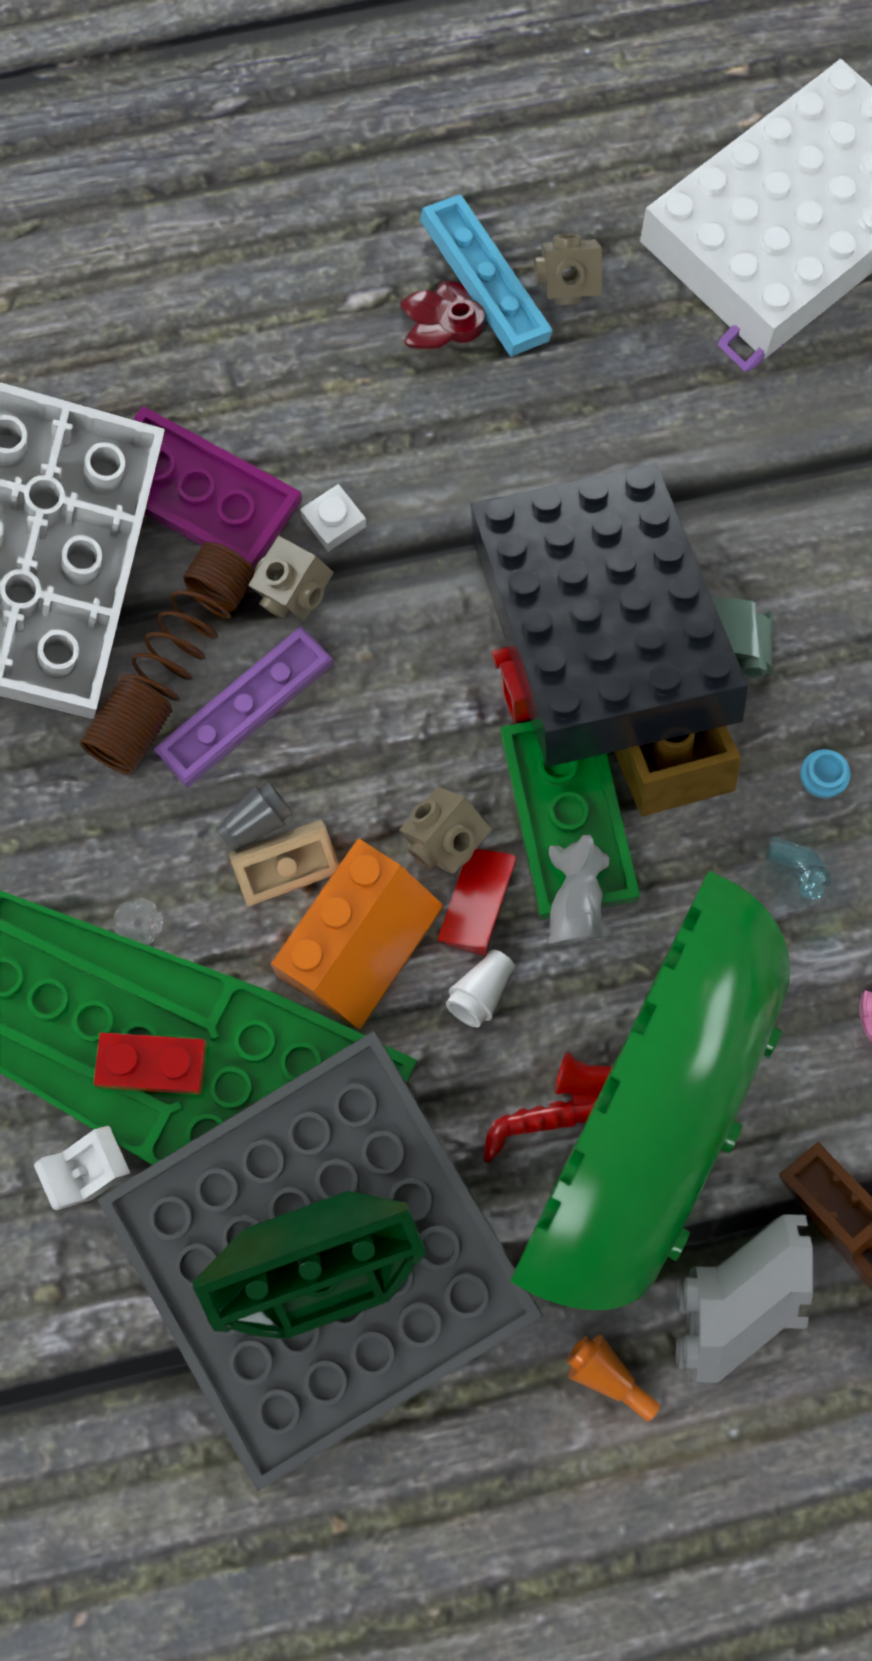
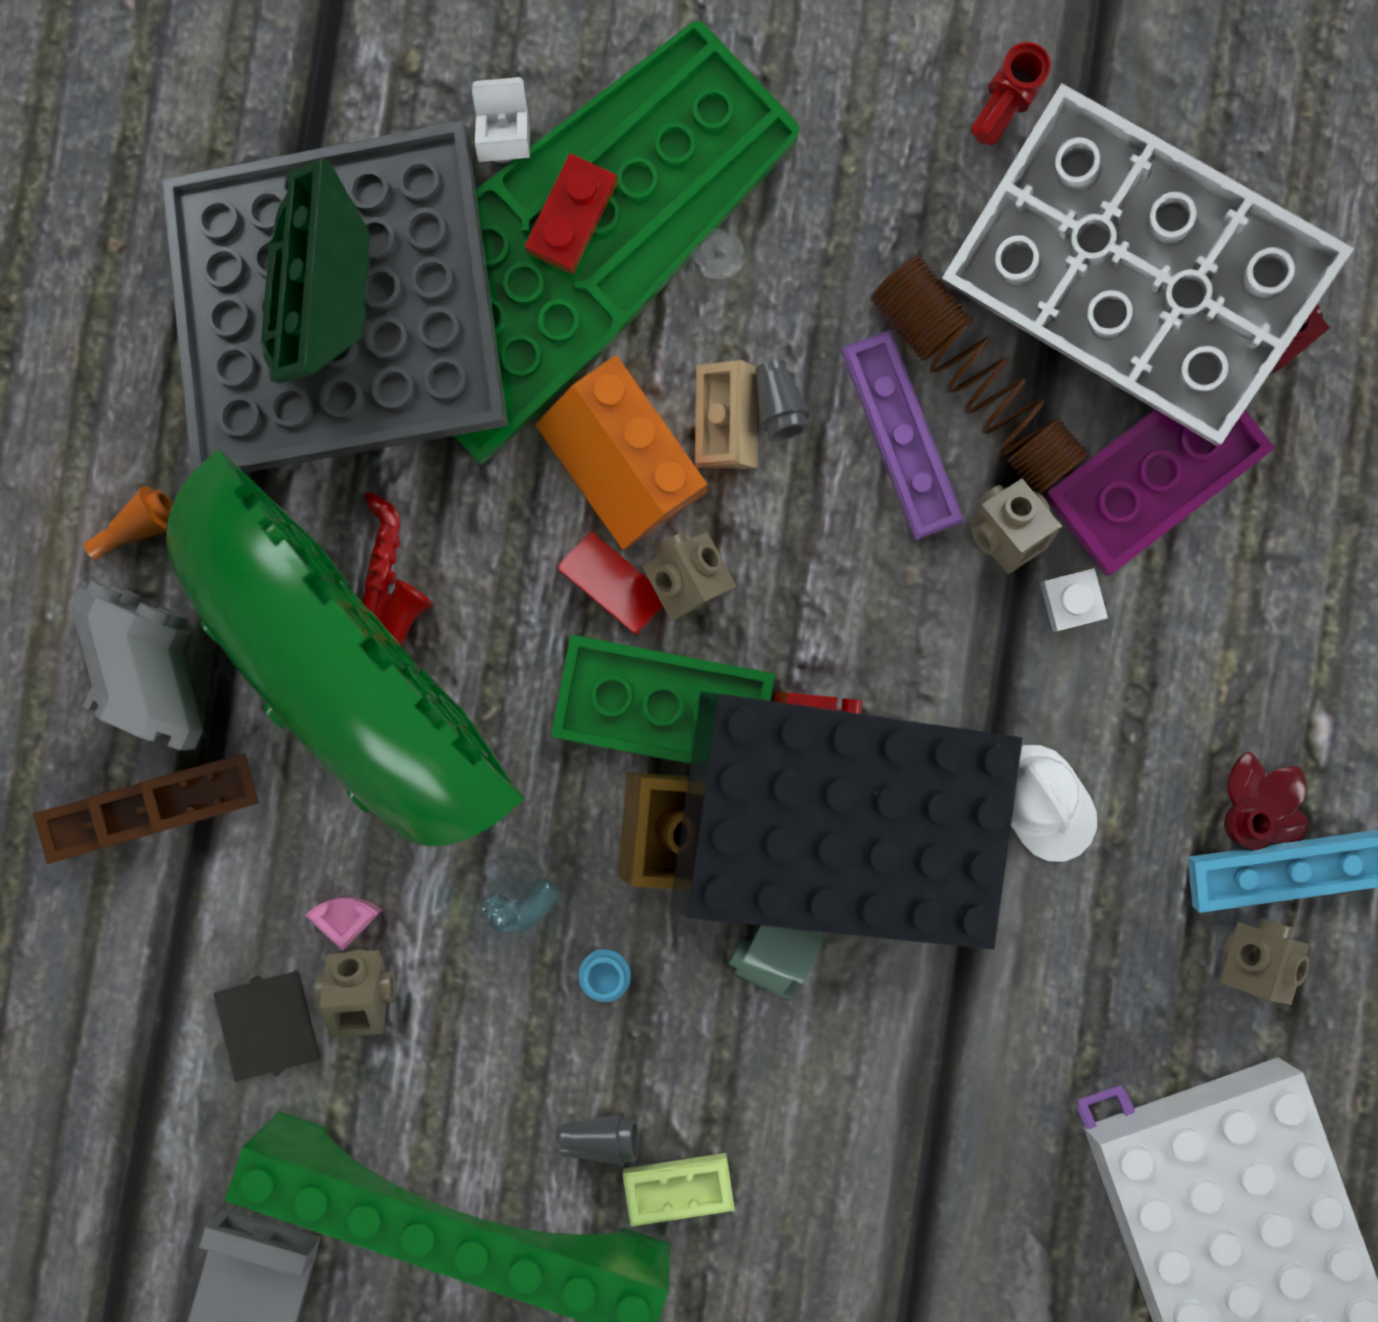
camera: 115 degrees right, 15 degrees up
white cone [446,949,515,1027] -> none
light grey animal [547,835,613,945] -> none
none -> white piece [1011,745,1097,862]

